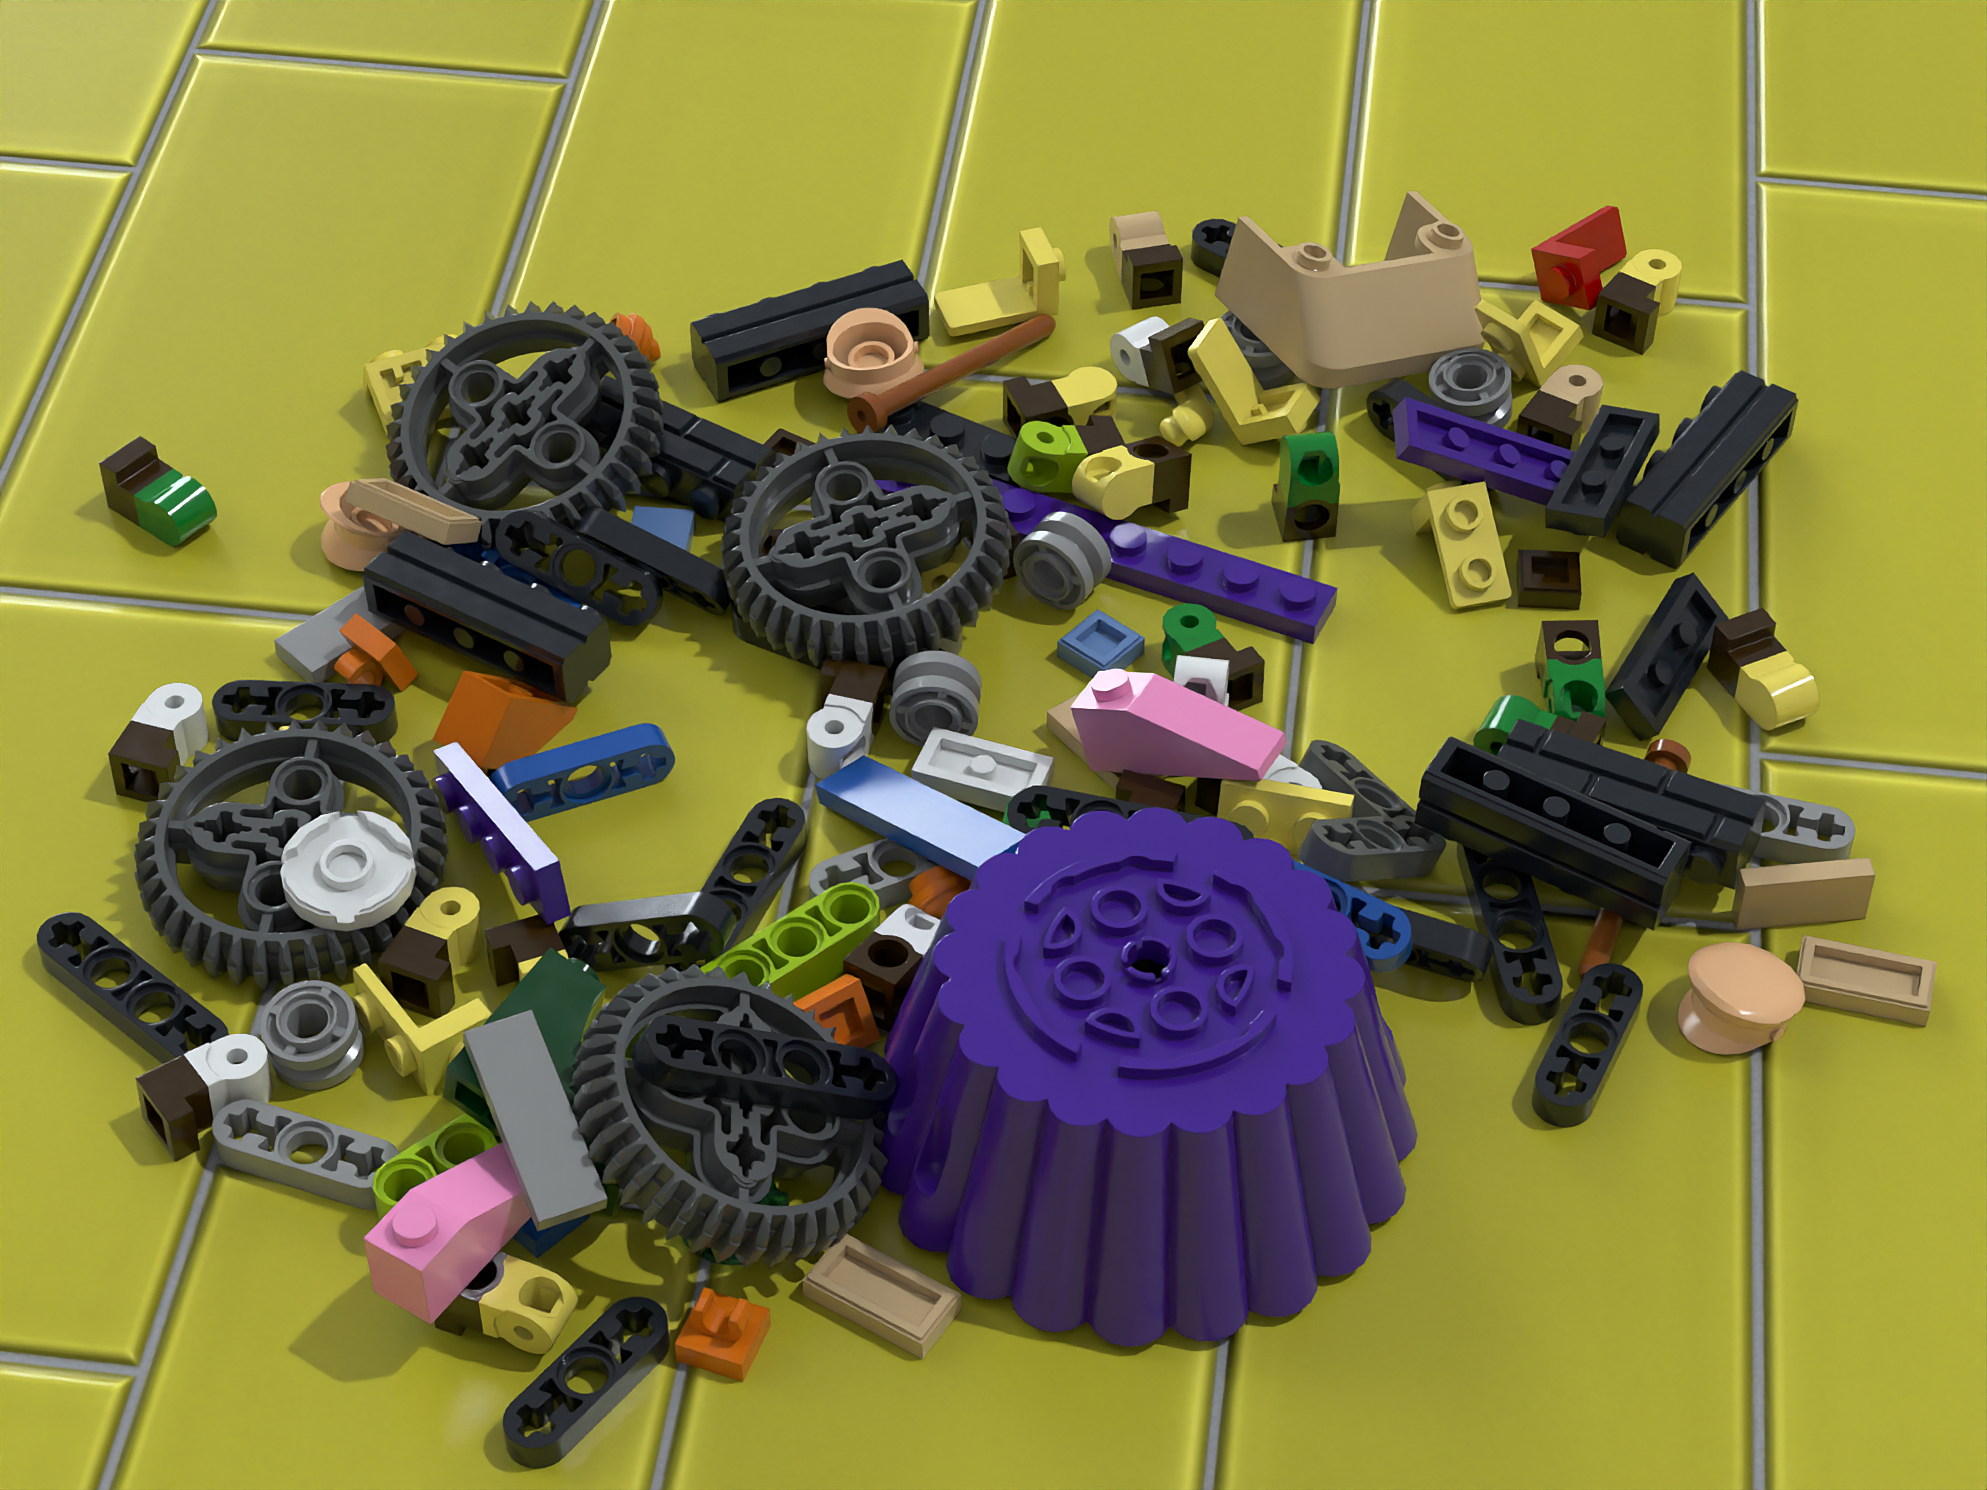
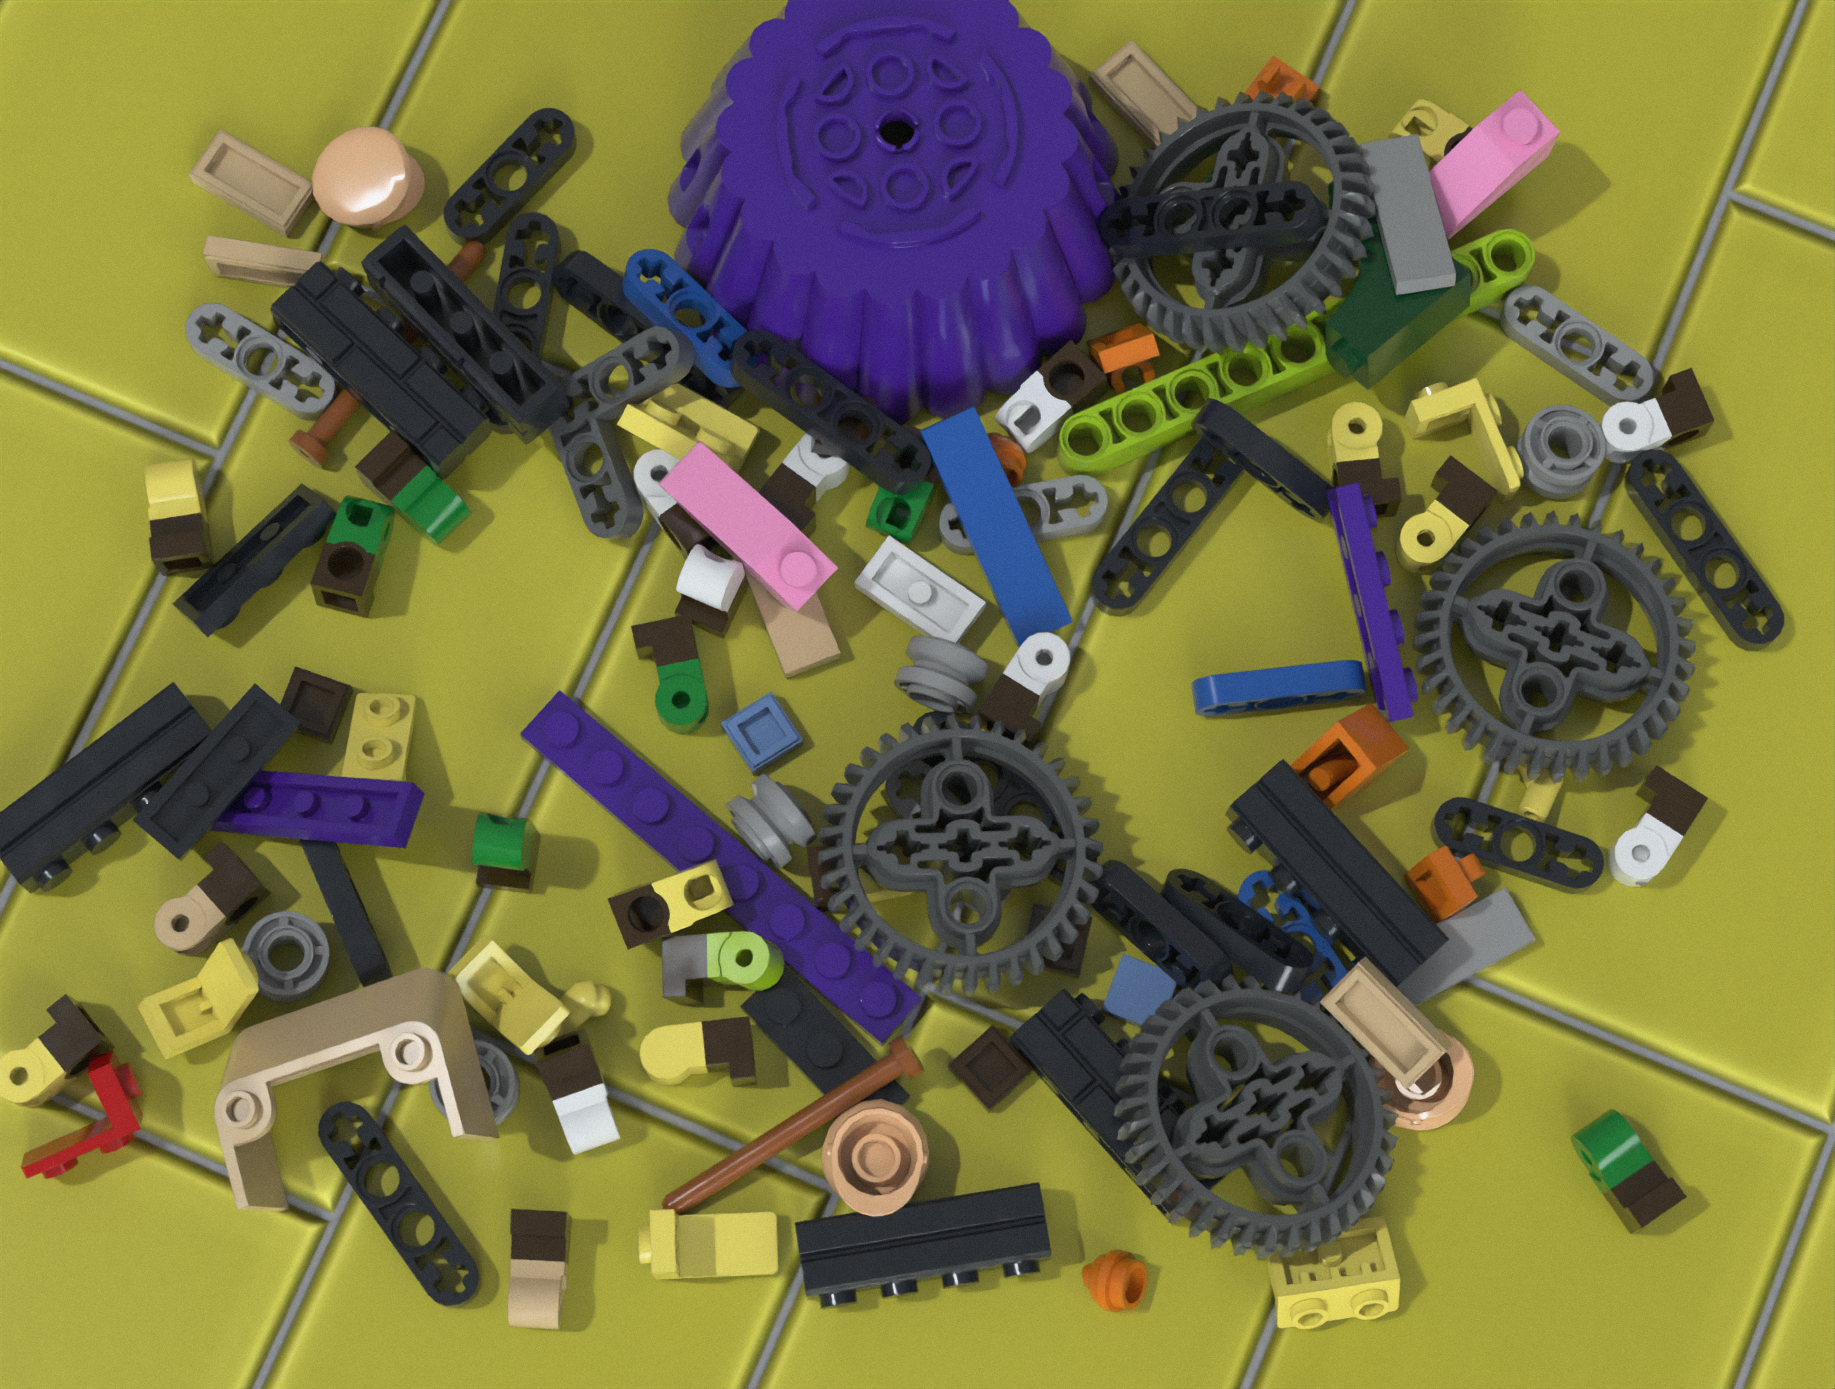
camera: 165 degrees left, 30 degrees up
white tile [280,810,416,931] -> none
black beam [503,1296,670,1469] -> none

